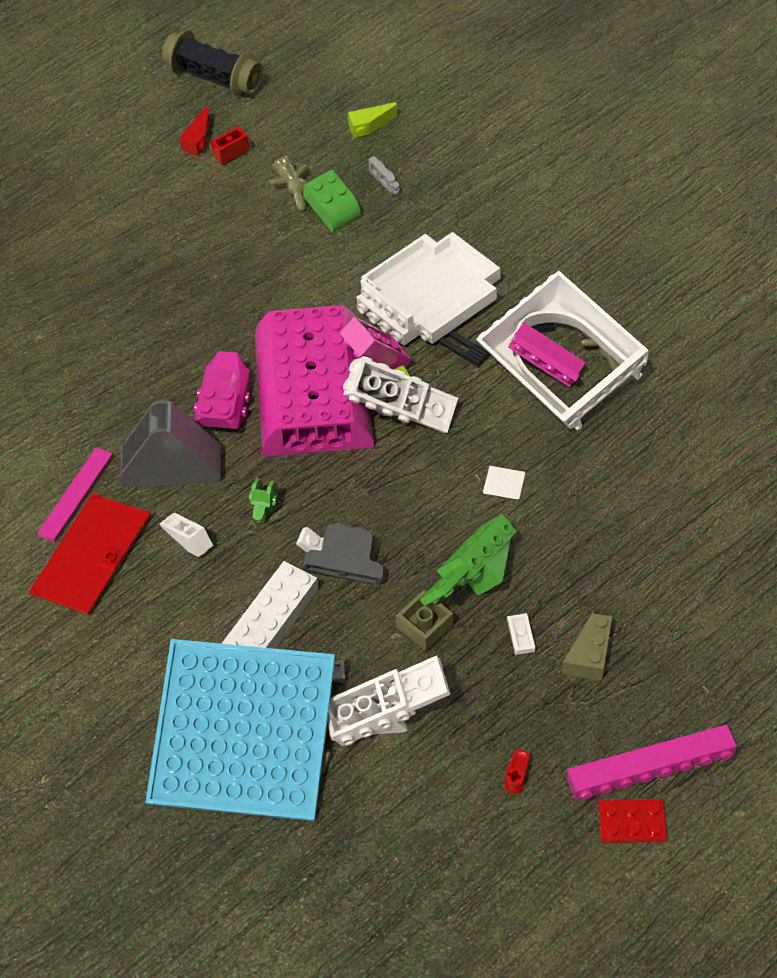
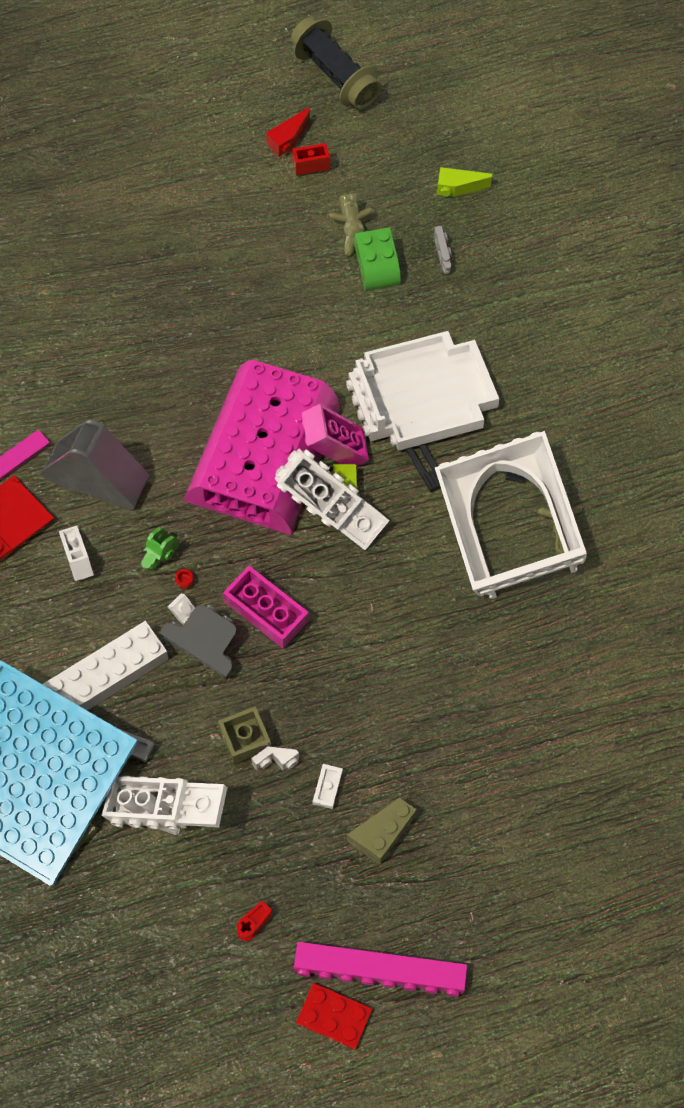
camera: 20 degrees right, 10 degrees up
dark pink slope [194,351,250,429] -> none
bright green wedge [420,514,517,606] -> none
white sticker [483,466,525,500] -> none
dark pink brick [508,322,586,387] -> none
none -> red tile [175,569,194,589]
none -> dark pink brick [223,566,309,649]
none -> white slope [251,747,299,771]

